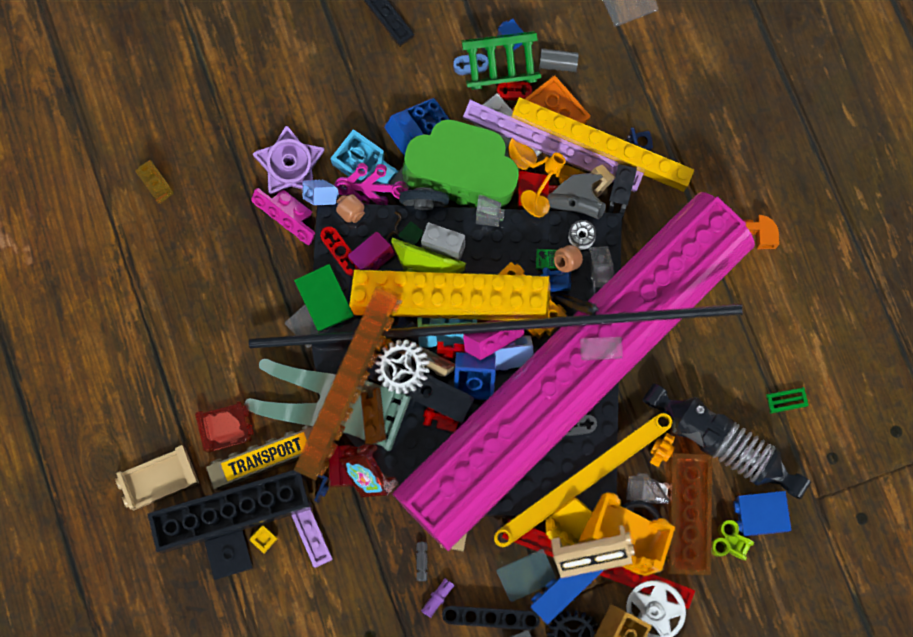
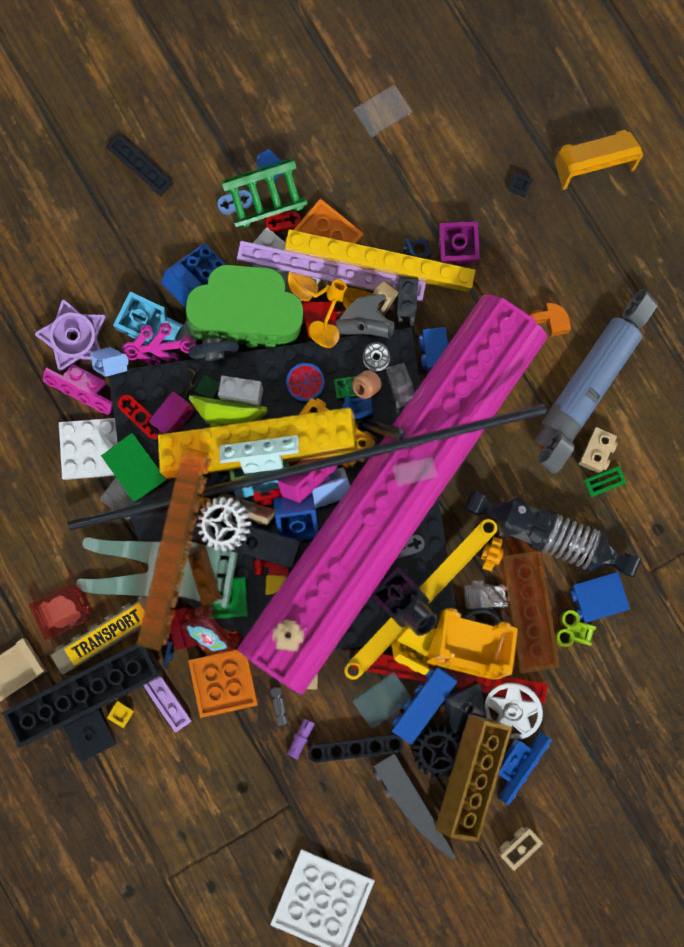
camera: 10 degrees left, 5 degrees up
nougat head [336,194,365,223] -> none
clear slope [476,195,505,227] -> none
dark grey brick [540,49,579,72] -> none
tan panel [551,525,635,578] -> none
none -> white plate [59,418,118,480]
none -> orange plate [188,650,258,718]
none -> green tile [208,577,248,619]
none -> light aqua bracket [219,435,299,474]
none -> yellow tile [266,575,287,595]
none -> tan brick [274,620,303,651]
none -> tile [286,363,325,402]
none -> black brick [371,567,438,636]
none -> blue brick [418,327,448,375]
none -> magenta brick [438,222,480,266]
none -> black plate [444,682,487,734]
none -> black plate [508,172,533,198]
none -> piece [533,289,658,473]
none -> light orange windscreen [555,130,643,190]
none -> tan brick [578,427,618,473]

